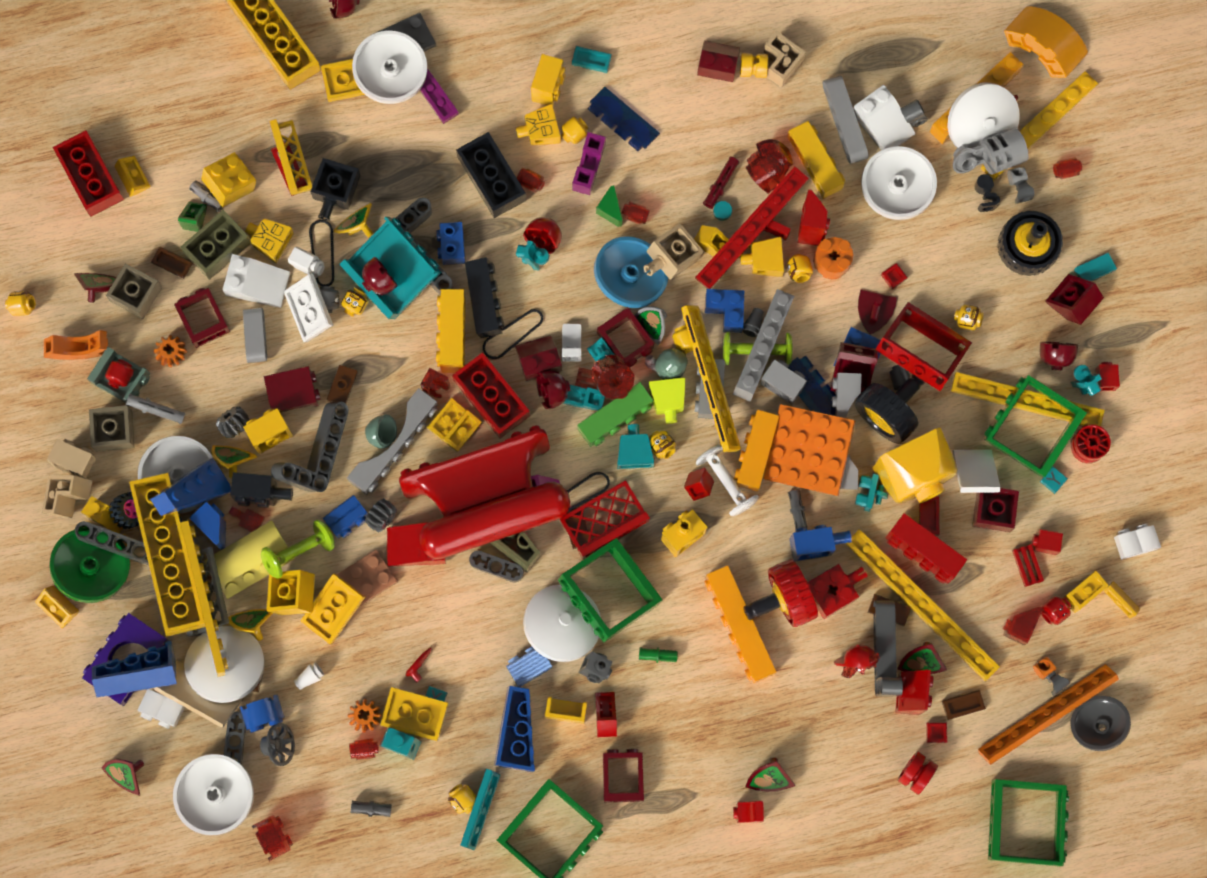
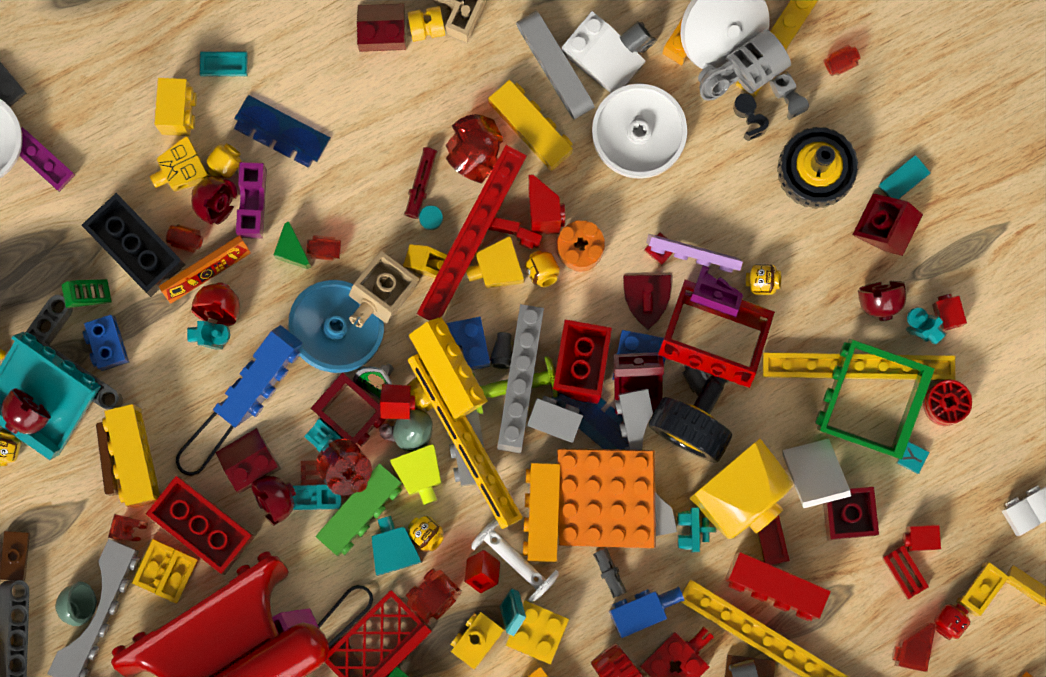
camera: 10 degrees left, 5 degrees up
black brick [465,257,504,338] -> none
white bracket [562,324,581,362] -> none
none -> green slope [61,279,112,308]
none -> reddish brown tile [96,422,119,496]
none -> tile [158,235,251,304]
none -> dark red cylinder [191,176,237,225]
none -> blue wedge [213,325,303,428]
none -> red brick [380,384,416,420]
none -> clear red brick [406,568,462,625]
none -> yellow brick [409,317,488,419]
none -> teal tile [499,589,526,636]
none -> yellow brick [505,600,569,665]
none -> red plate [517,227,542,249]
none -> red slope [553,319,612,404]
none -> lavender plate [646,234,743,273]
none -> magenta wing [690,265,743,317]

